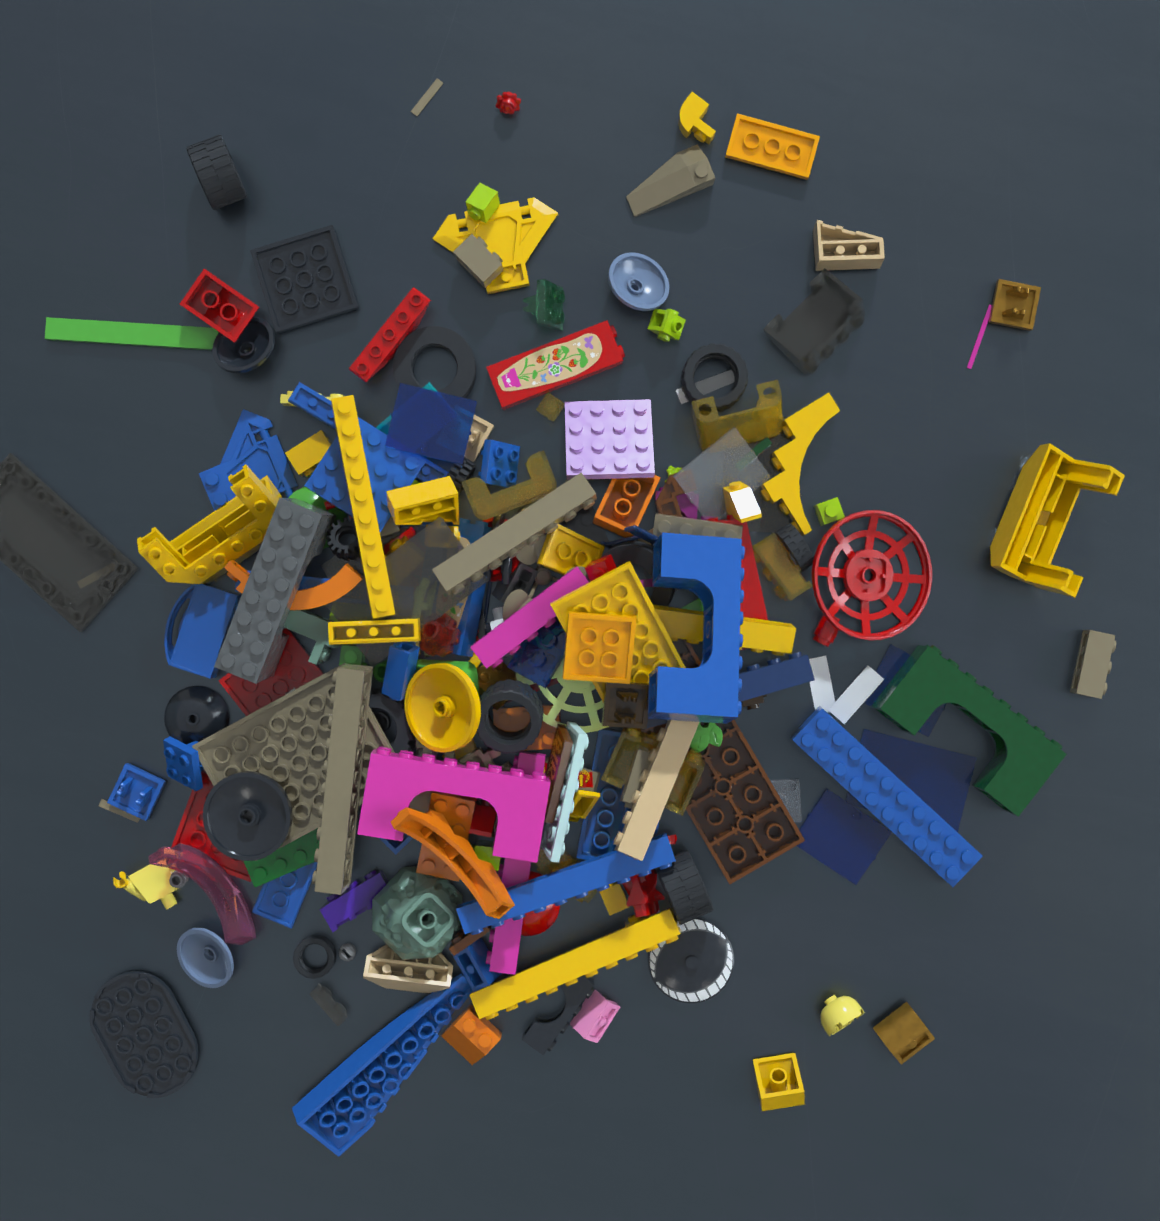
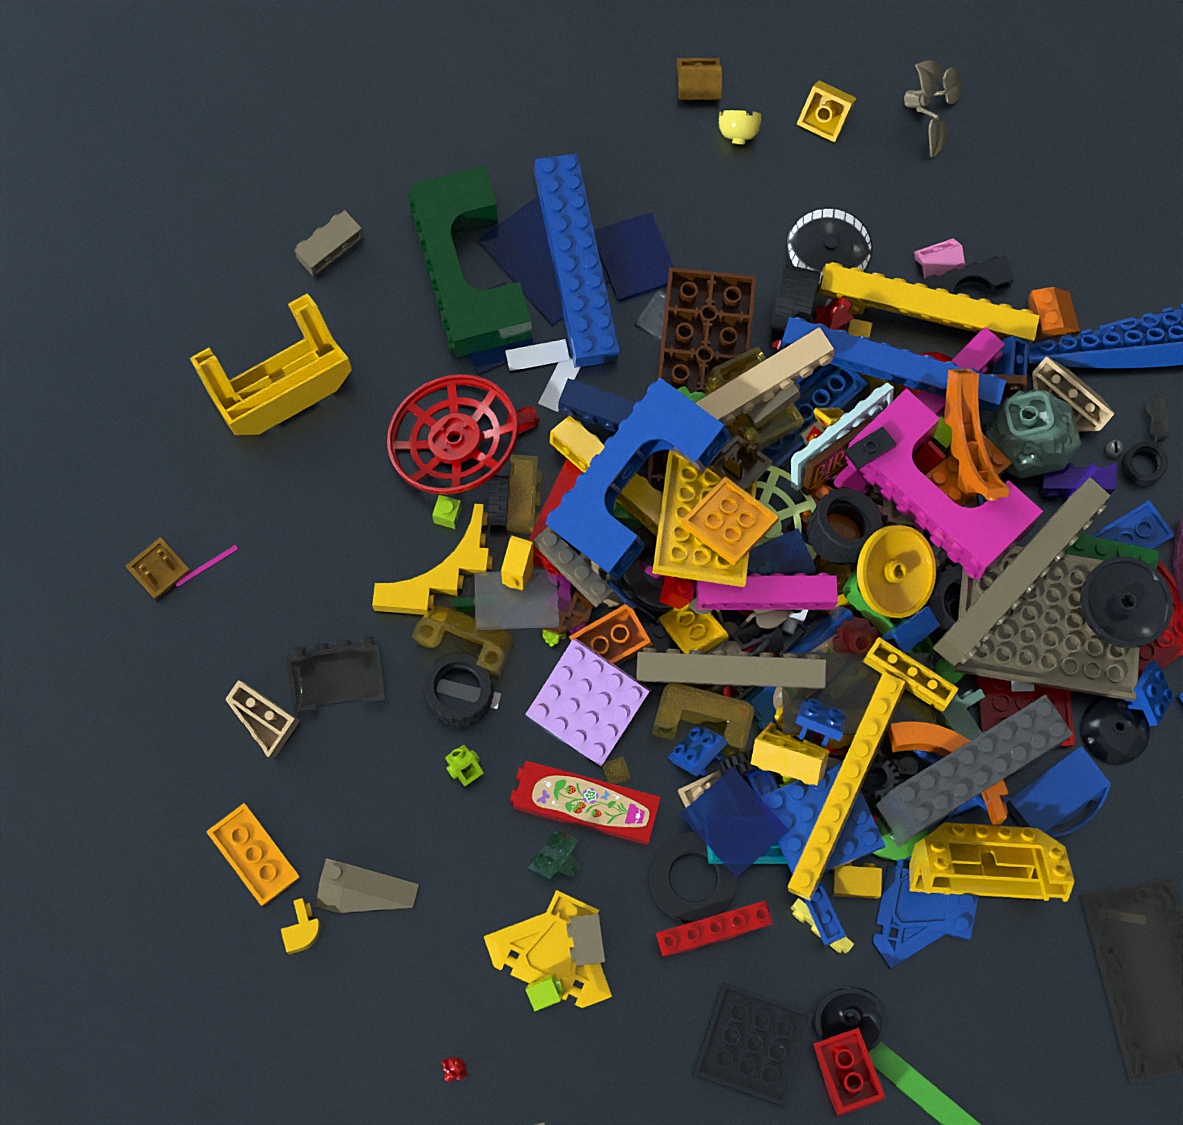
camera: 150 degrees left, 15 degrees down
sand blue dish [608,253,669,311] -> none
none -> blue plate [795,698,847,748]
none -> black plate [844,426,896,471]
none -> dark tan plant [904,60,963,157]

